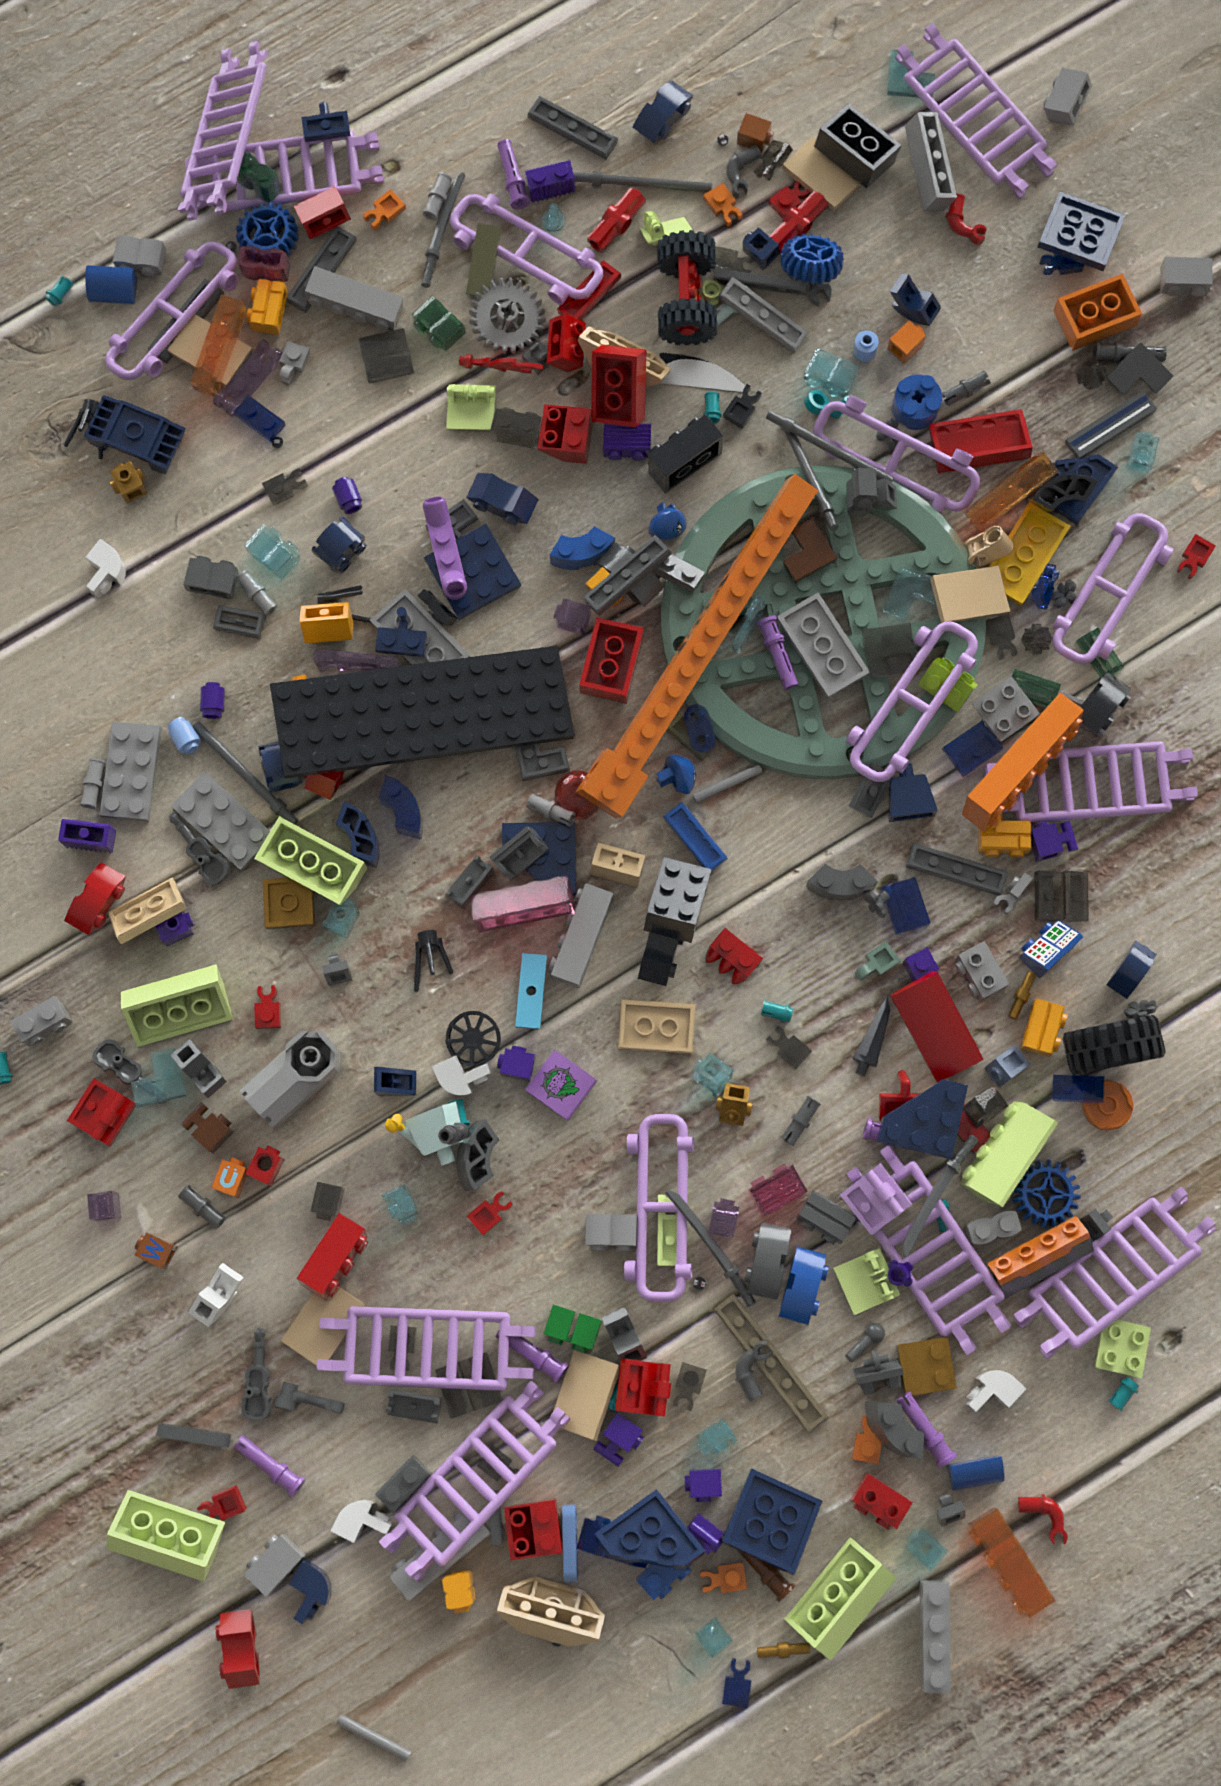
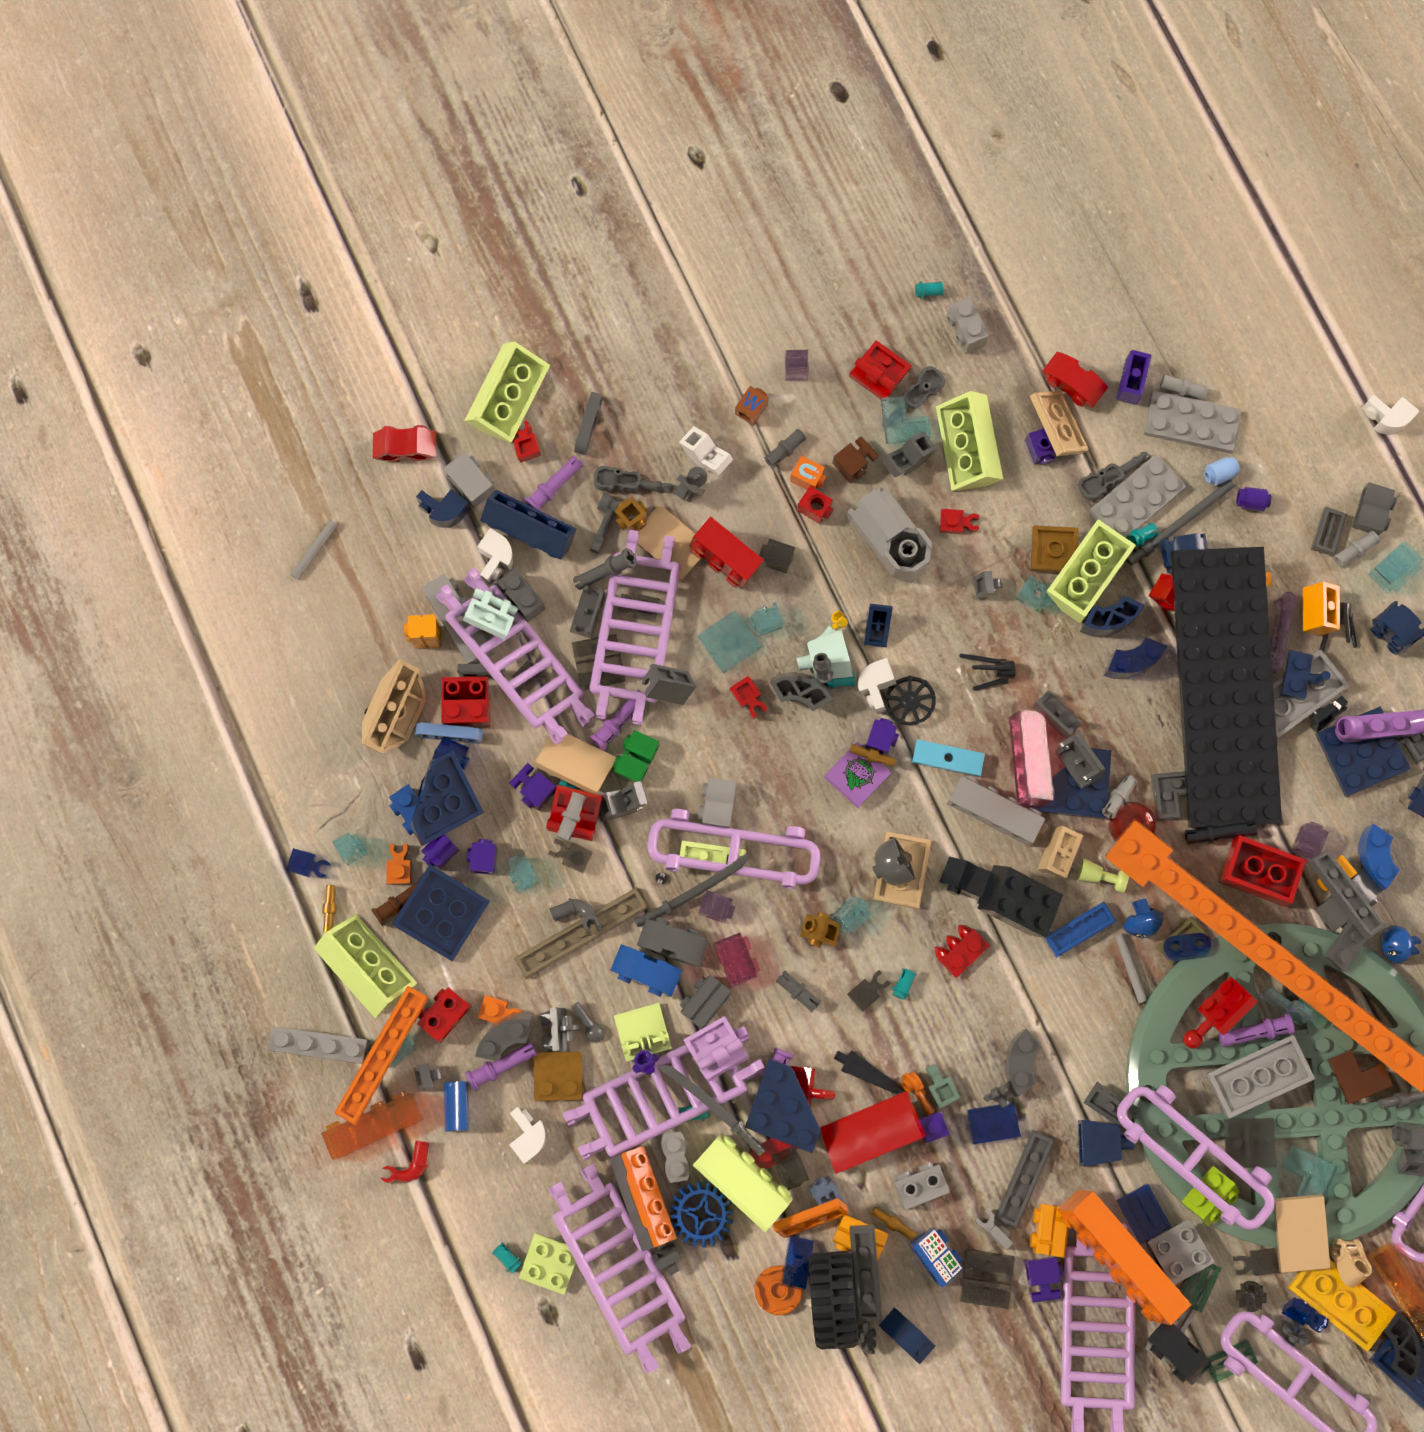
camera: 90 degrees right, 0 degrees up
none -> orange tile [334,986,429,1125]
none -> light aqua plate [463,588,518,640]
none -> dark blue brick [480,490,577,560]
none -> light grey pin [556,792,587,841]
none -> dark grey pin [573,548,637,590]
none -> pearl gold brick [615,496,648,532]
none -> dark grey hinge [642,664,696,705]
none -> dark grey hips [673,467,708,502]
none -> clear light blue plate [697,610,761,674]
none -> orange tile [773,1198,849,1238]
none -> pearl gold bar [849,744,896,767]
none -> dark grey tile [849,1225,882,1322]
none -> dark grey cylinder [872,838,916,886]
none -> orange plate [901,1071,935,1116]
none -> yellowish green piece [1077,858,1129,893]
none -> teal pin [1129,523,1159,546]
none -> red plate [1183,976,1258,1049]
none -> black pin [1184,821,1258,845]

